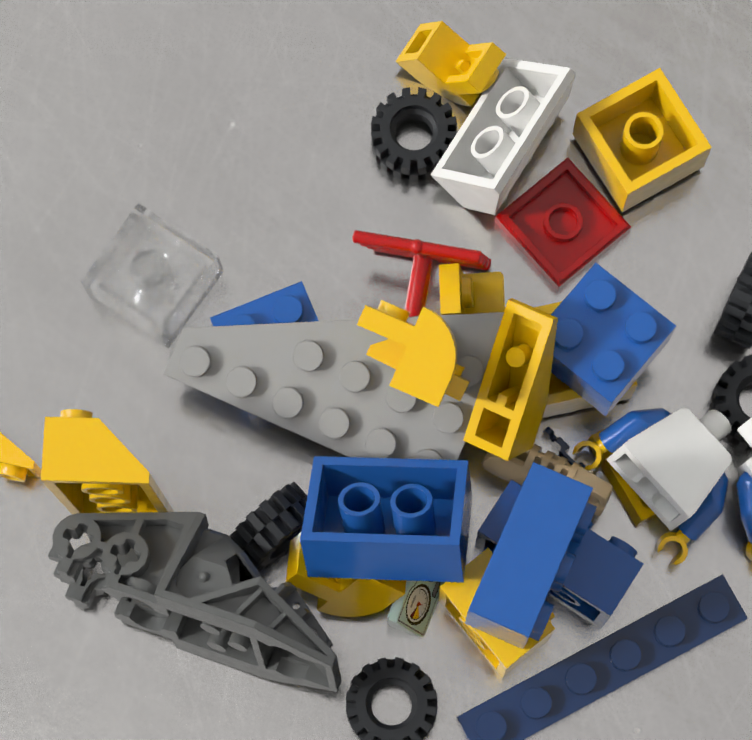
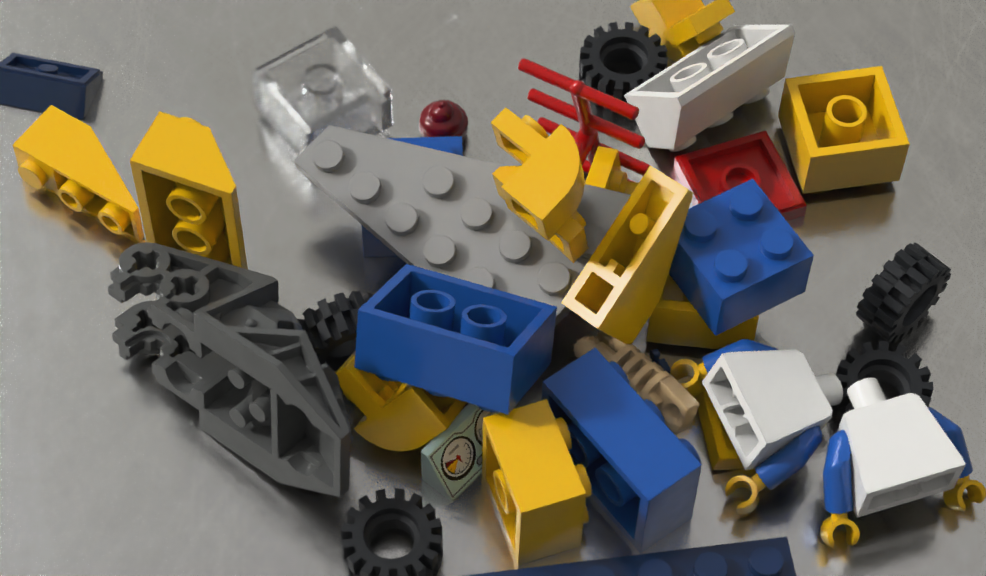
camera: 15 degrees right, 20 degrees down
blue brick [465,462,597,649] -> none
none -> dark red plate [419,100,468,139]

